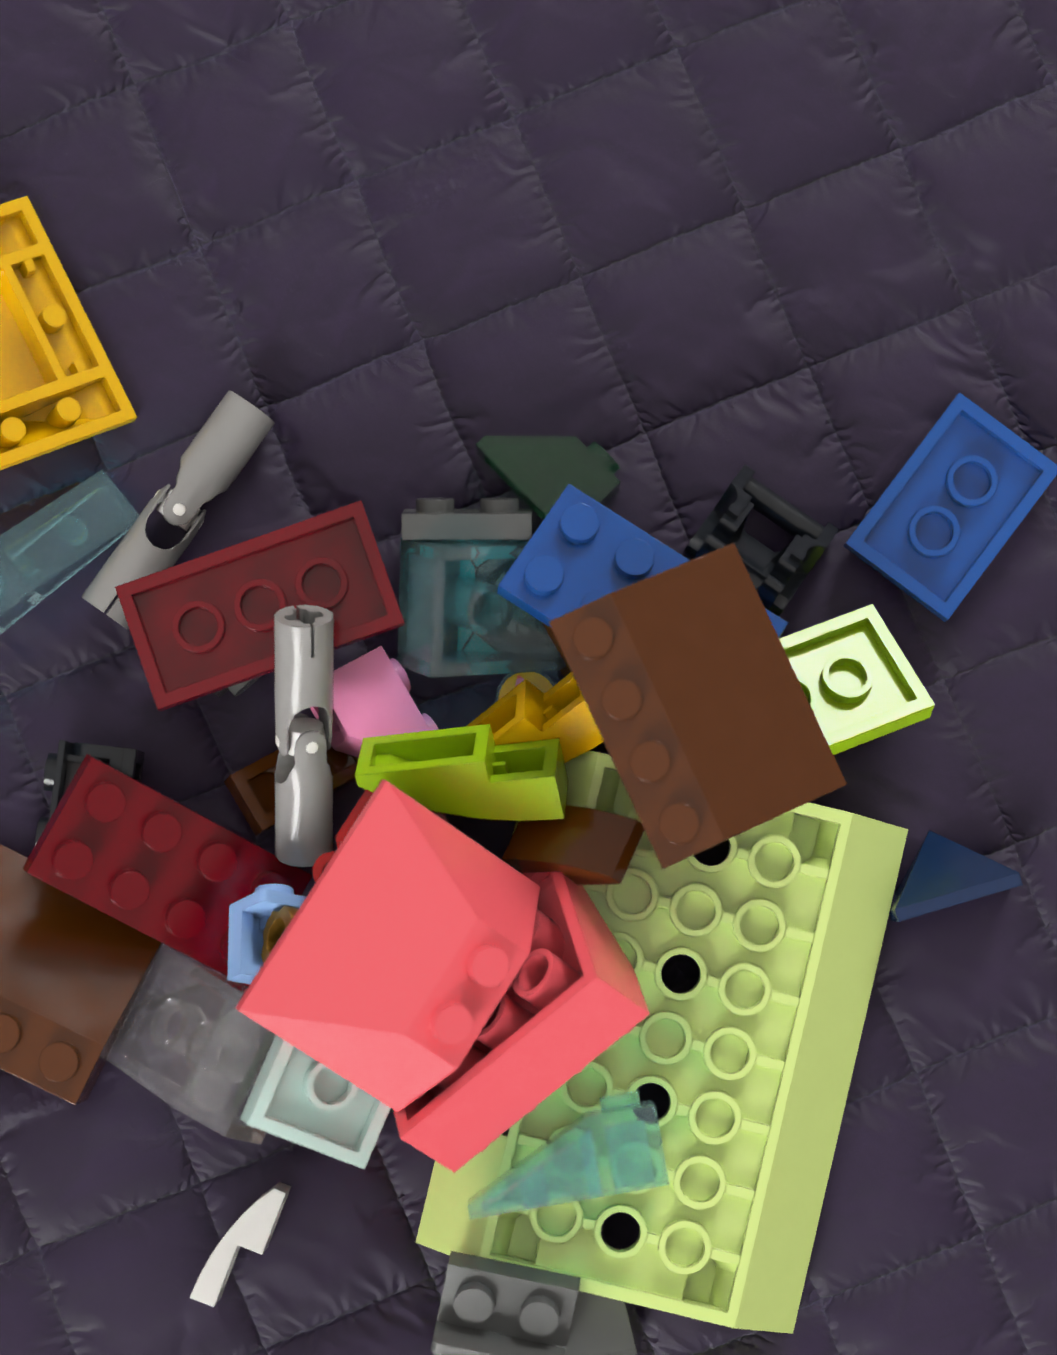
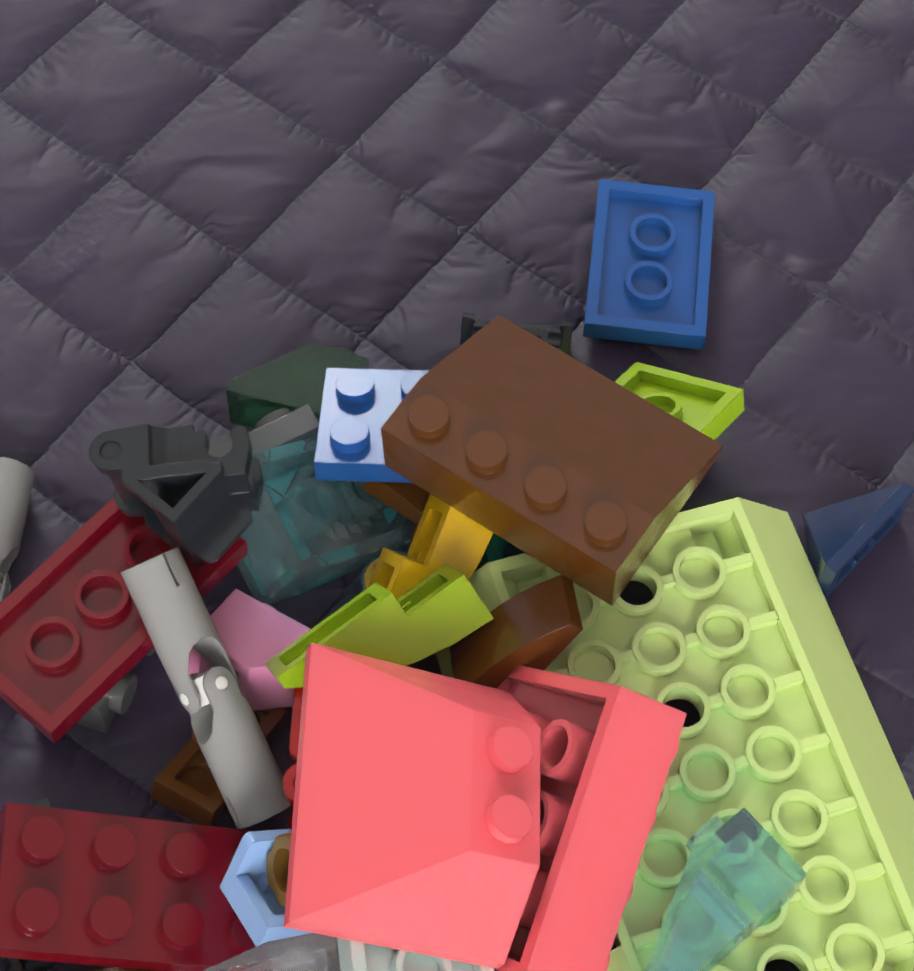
camera: 35 degrees left, 25 degrees down
none -> black piece [89,423,264,567]

